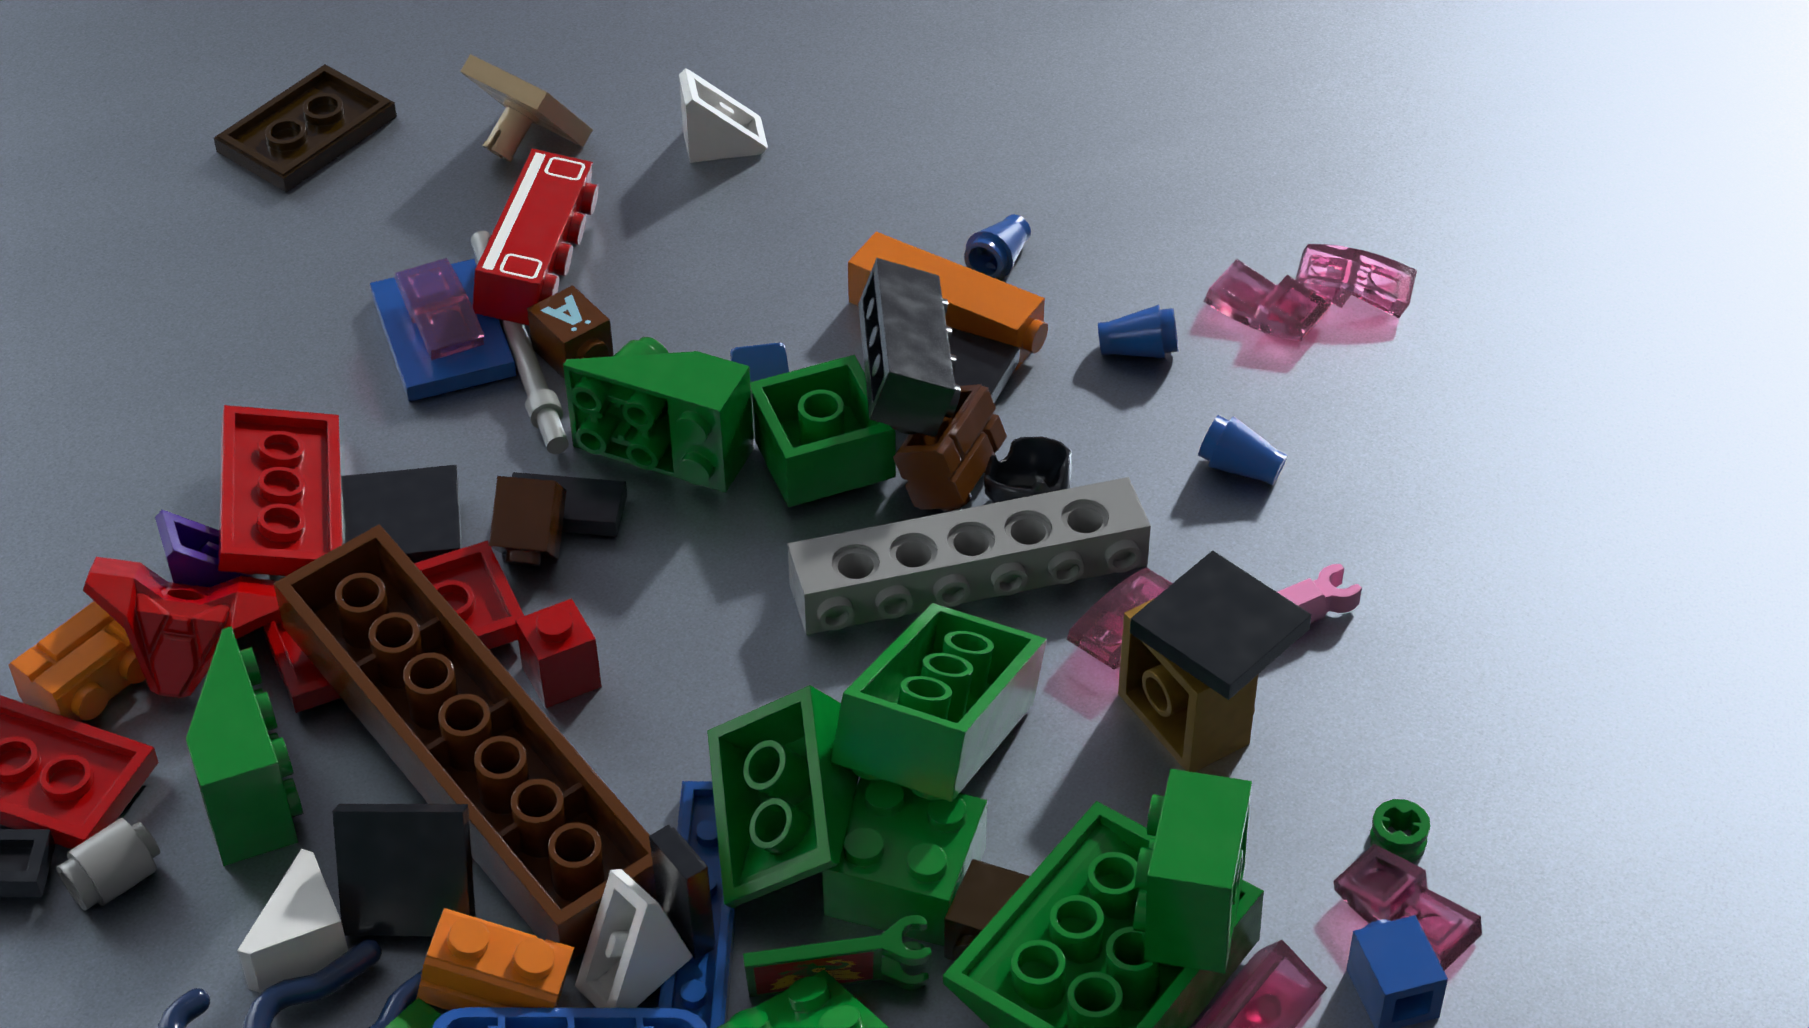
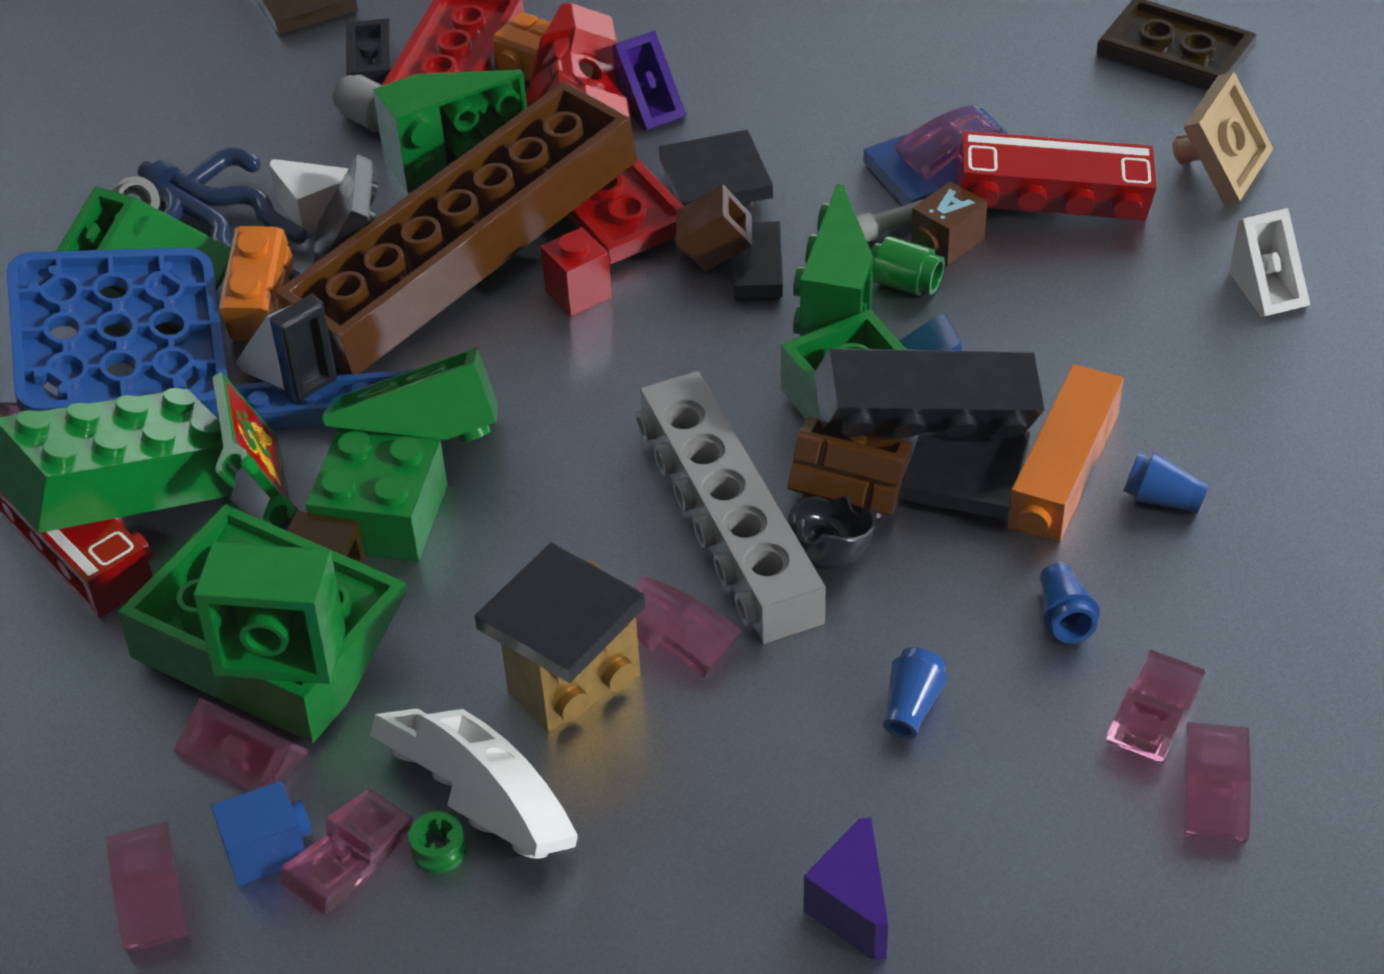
camera: 85 degrees right, 0 degrees up
red plate [218,405,342,576] -> none
green brick [831,603,1047,802] -> none
bright pink bar [1278,564,1362,624] -> none
none -> white slope [370,708,578,859]
none -> dark purple slope [804,818,888,960]

